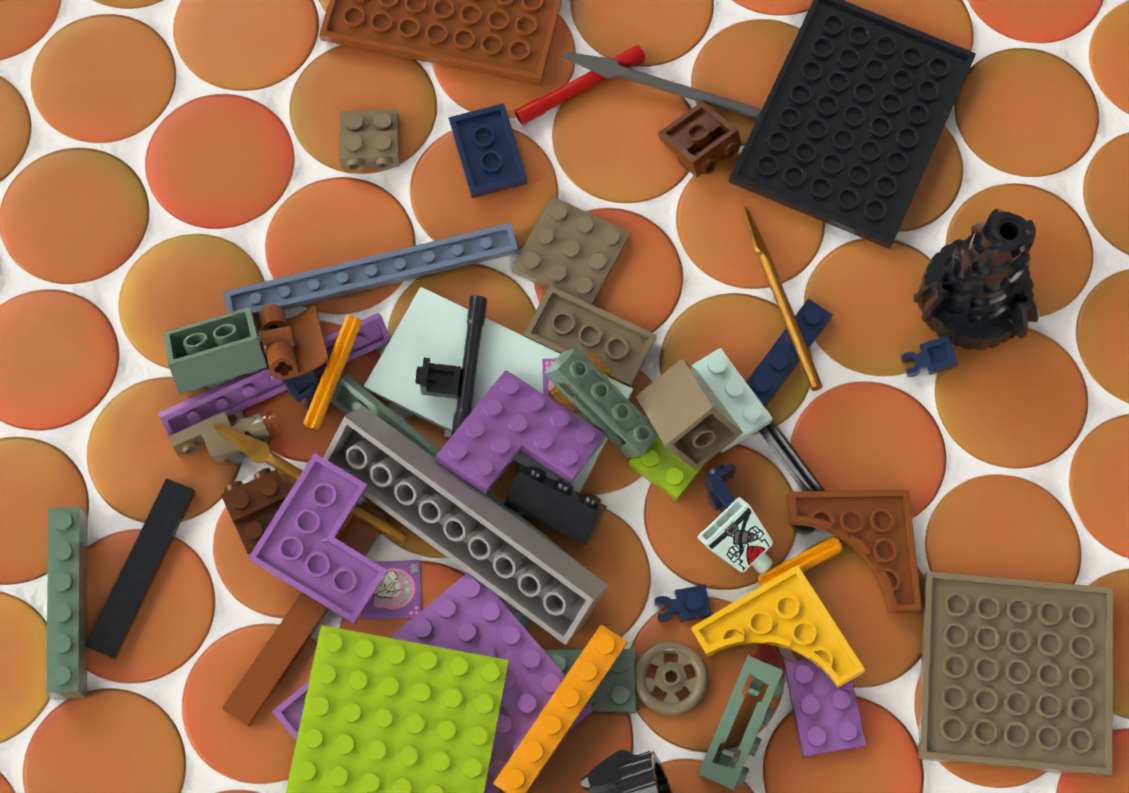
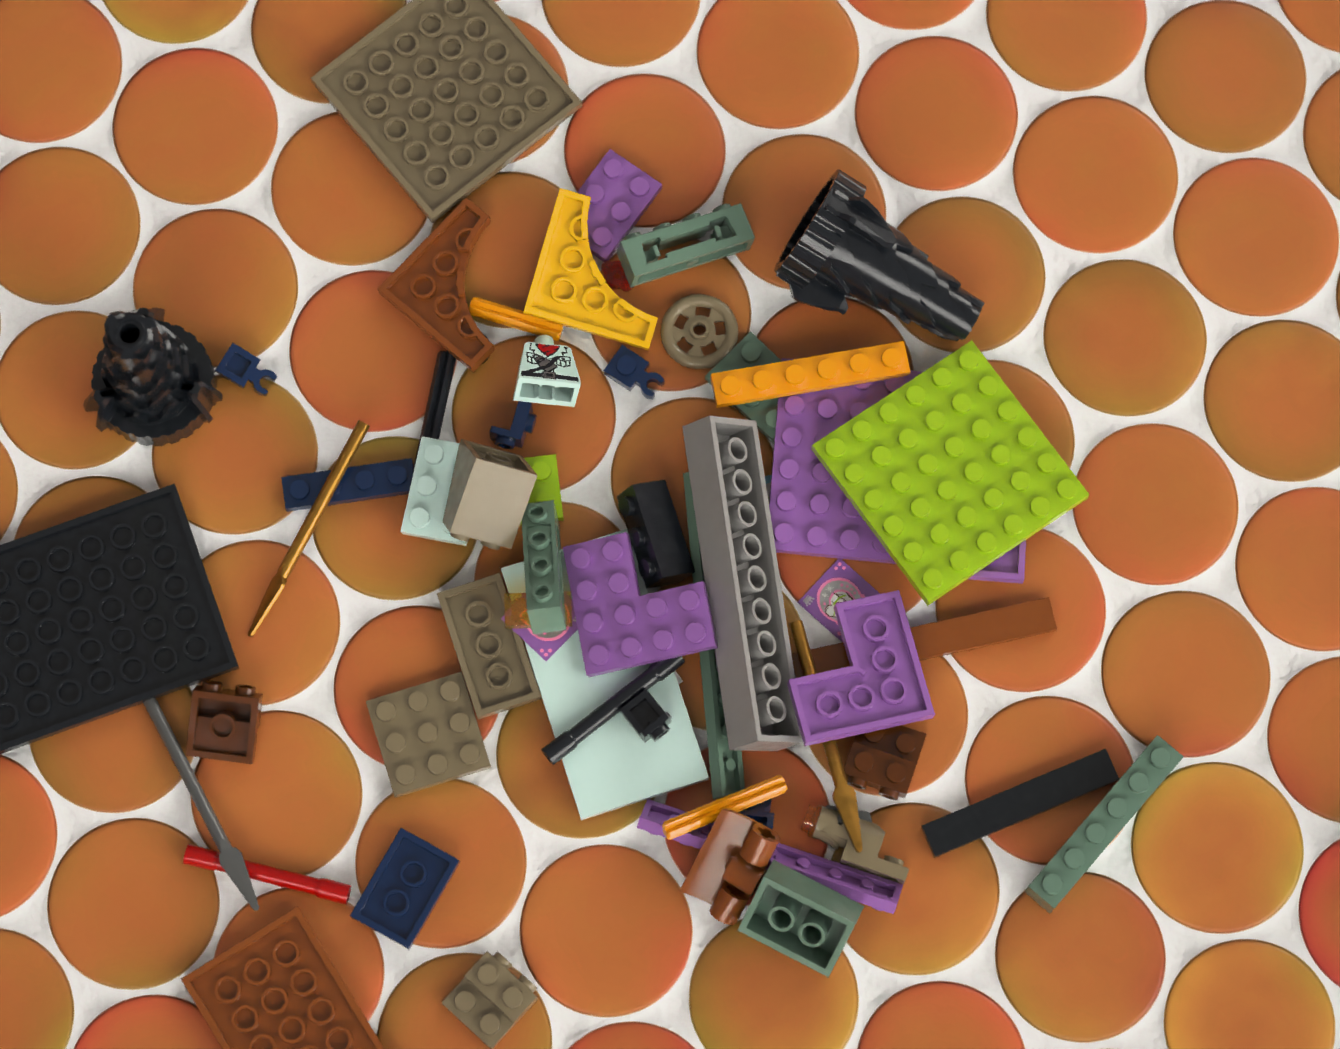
camera: 135 degrees left, 5 degrees up
sand blue plate [223,223,518,317] -> none

